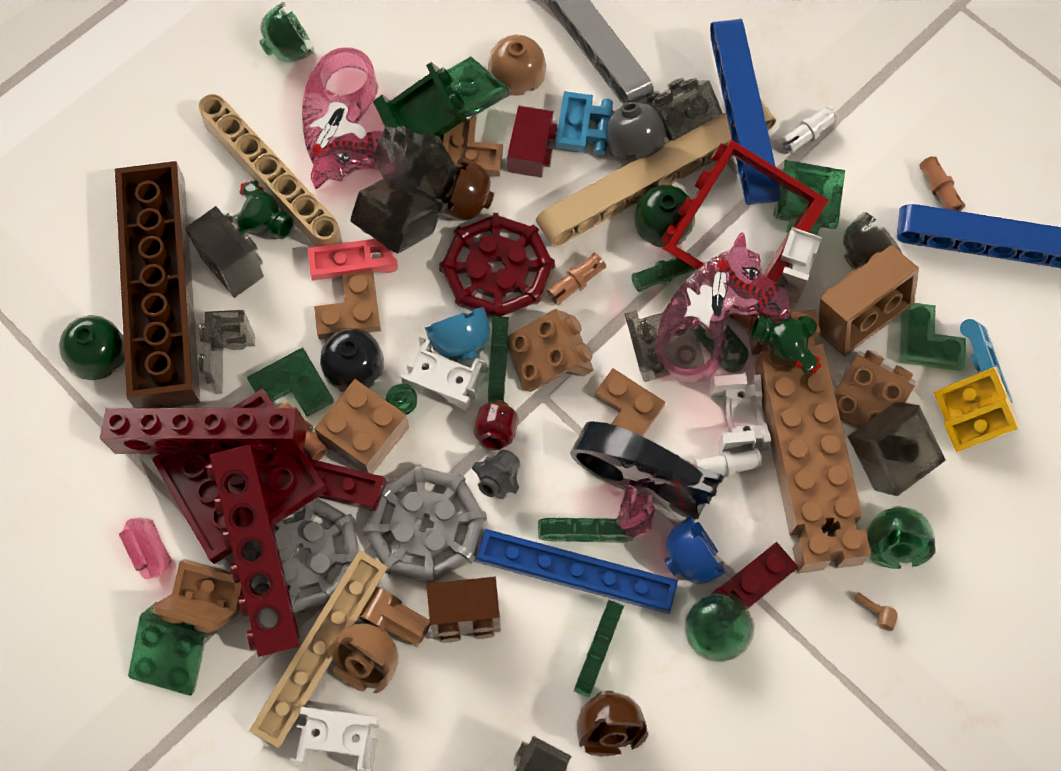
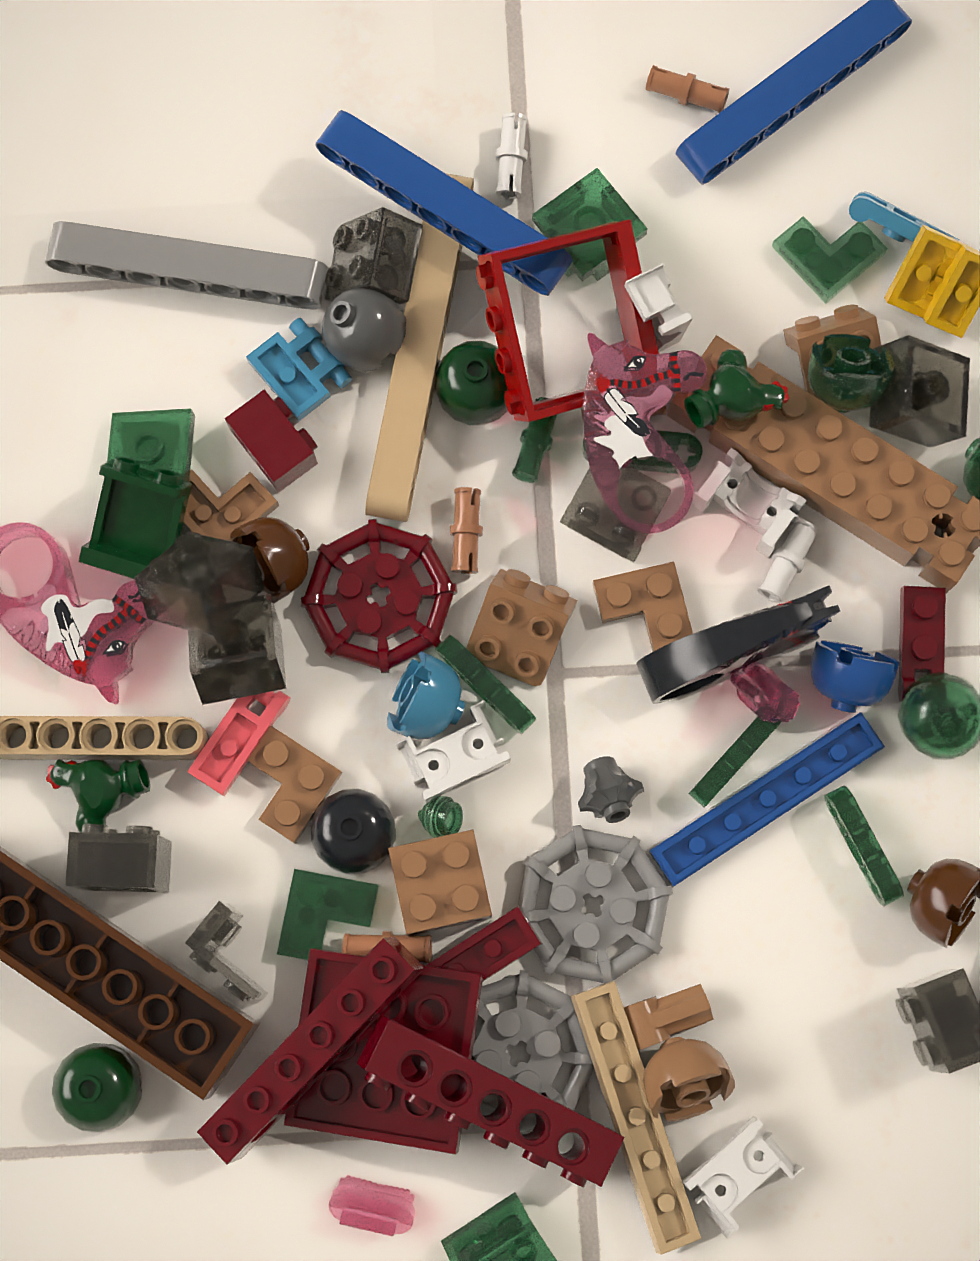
camera: 45 degrees left, 10 degrees up
medium nougat bracket [153,559,243,633] -> none
reddish brown brick [426,576,501,643] -> none
dark red head [473,401,519,450] -> none
medium nougat cylinder [488,34,546,96] -> none
medium nougat brick [819,245,919,357] -> none
clear smoke cylinder [843,212,903,269] -> none
none -> clear green cylinder [808,334,895,413]

